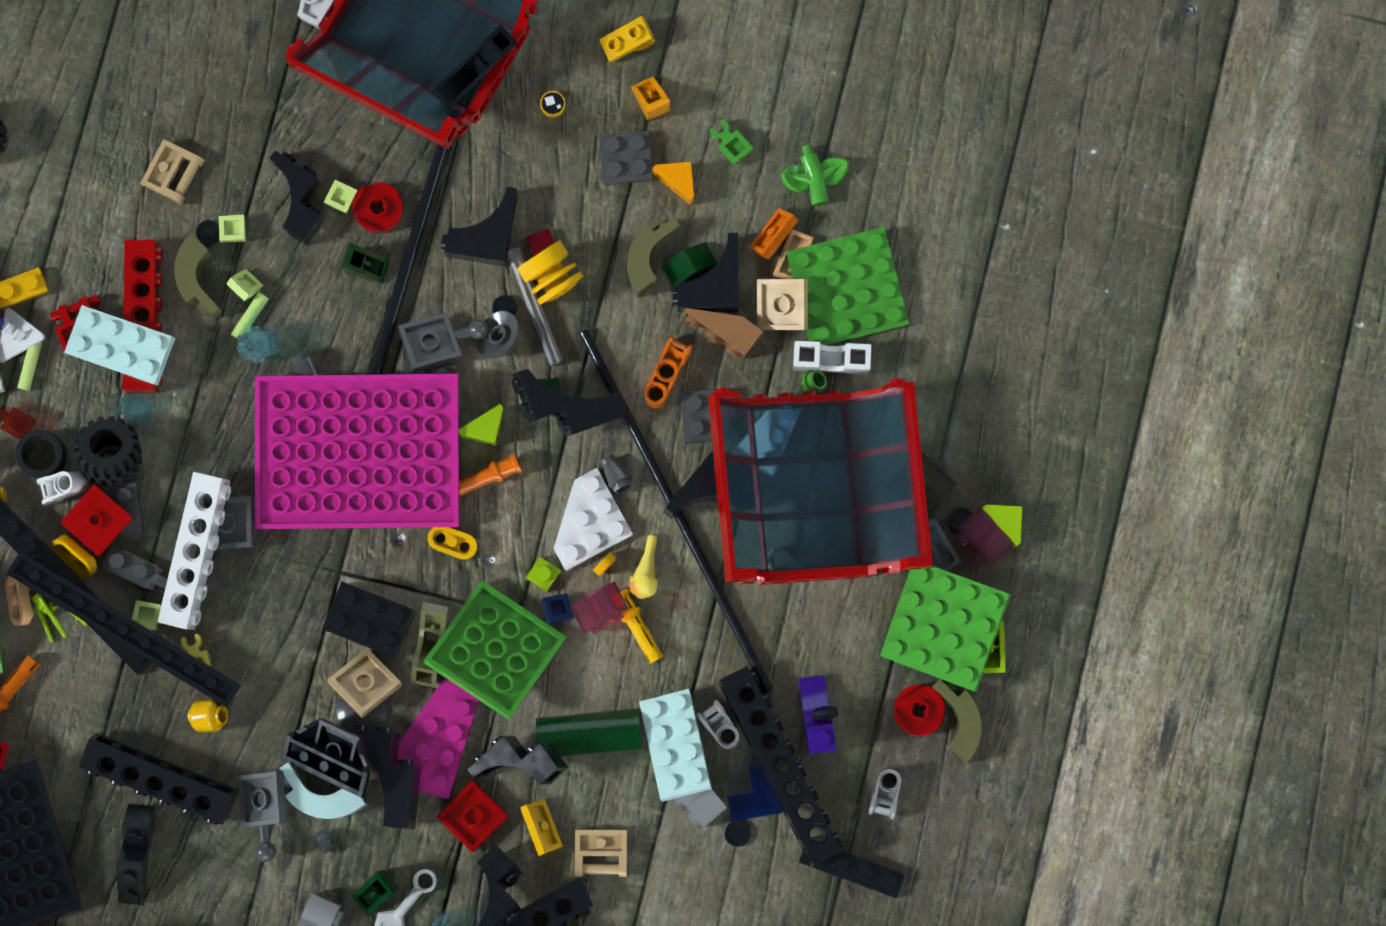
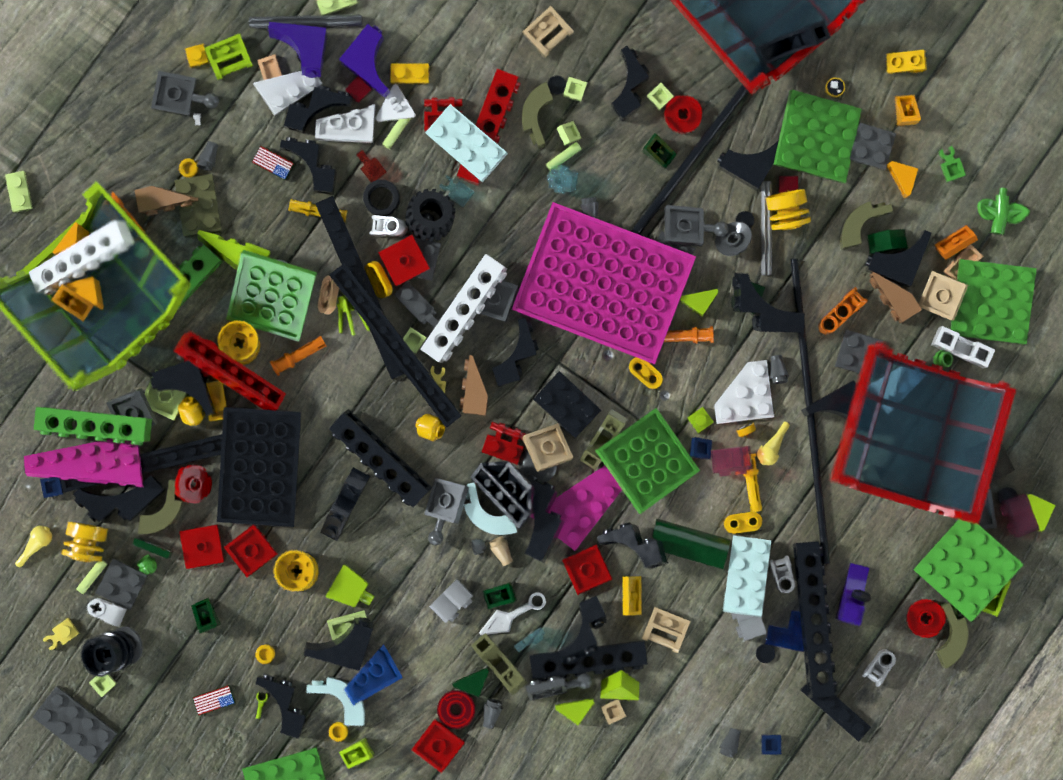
camera: 20 degrees right, 5 degrees up
none -> medium nougat slope [459,355,488,416]
none -> red plate [482,422,526,465]
none -> tan cone [489,536,513,566]
none -> black arch [493,318,539,387]
none -> yellow plate [724,512,762,534]
none -> bright green plate [774,90,862,183]

